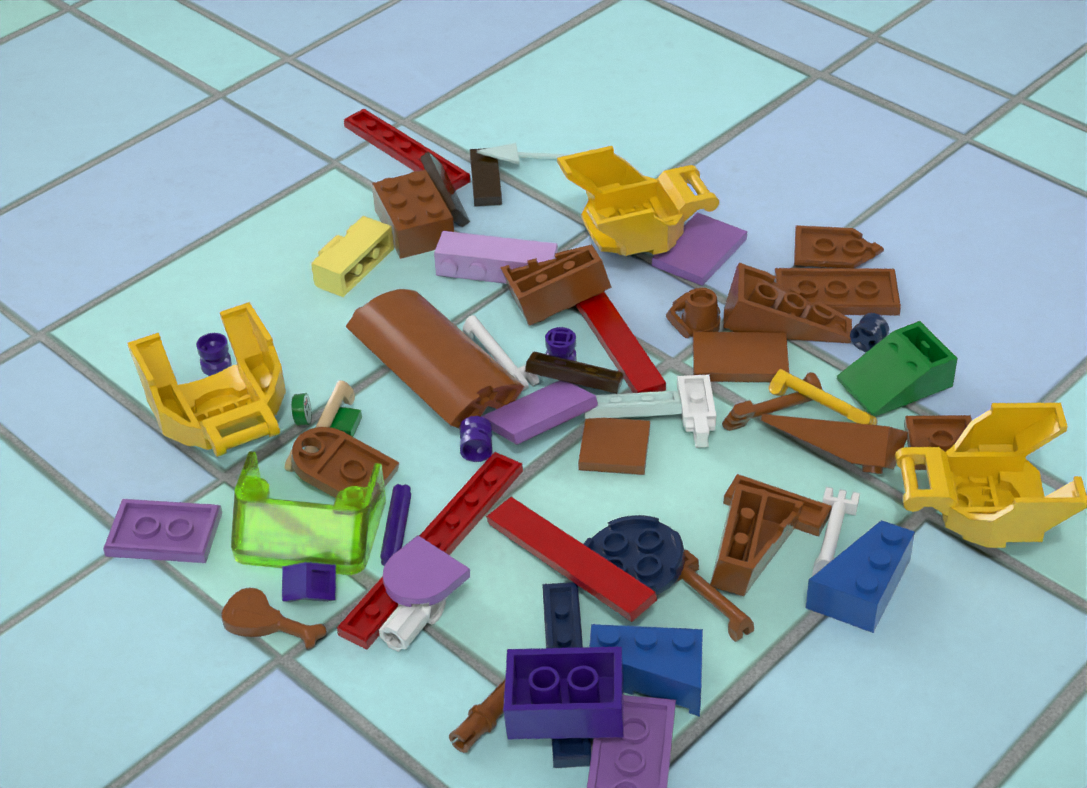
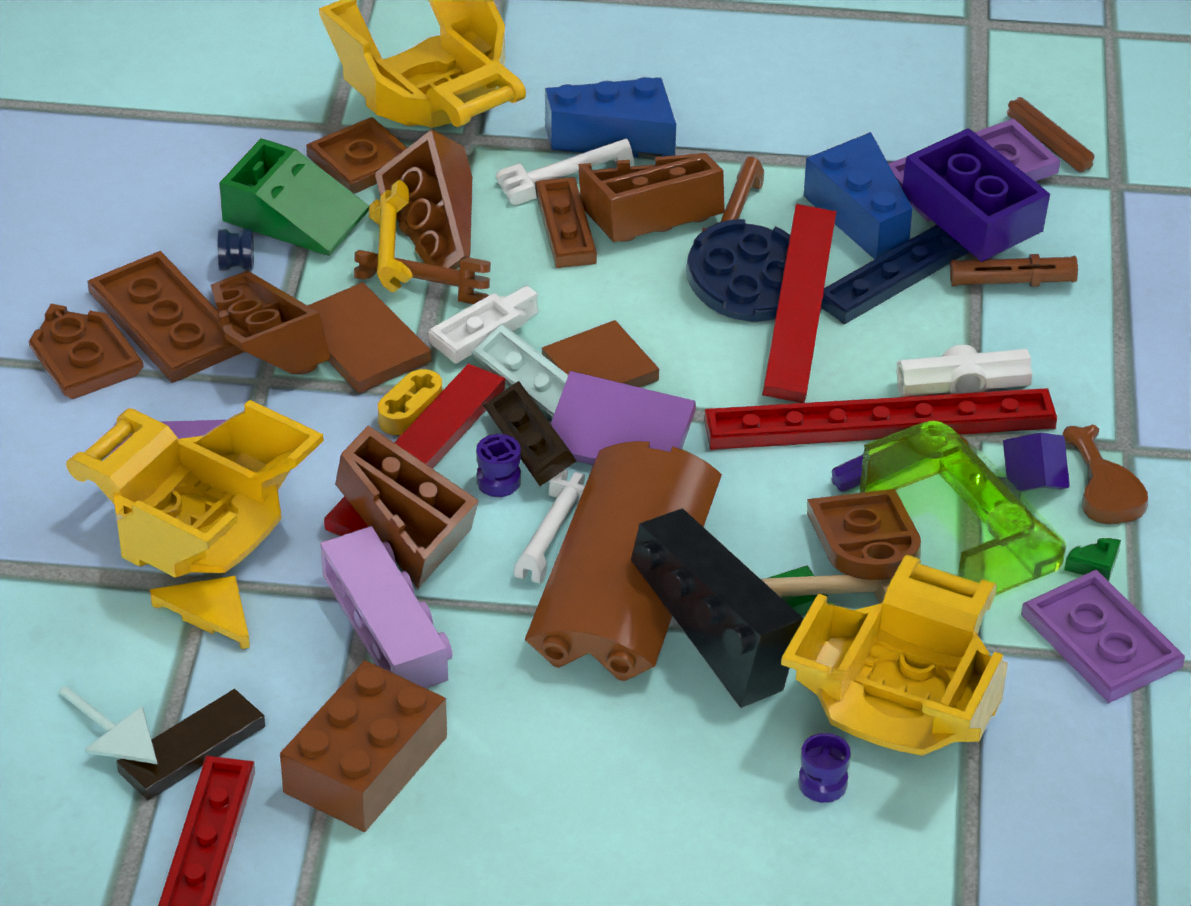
camera: 130 degrees left, 0 degrees up
light yellow piece [311,216,394,297] -> none
medium lavender tile [383,535,470,607] -> none
dark brown tile [420,152,470,227] -> none
dark purple wheel [460,416,493,462] -> none
dark orange piece [666,288,721,338] -> none
none -> yellow tile [150,576,250,649]
none -> yellow beam [377,369,443,435]
none -> black wedge [631,508,804,708]
none -> green tile [1064,538,1121,581]

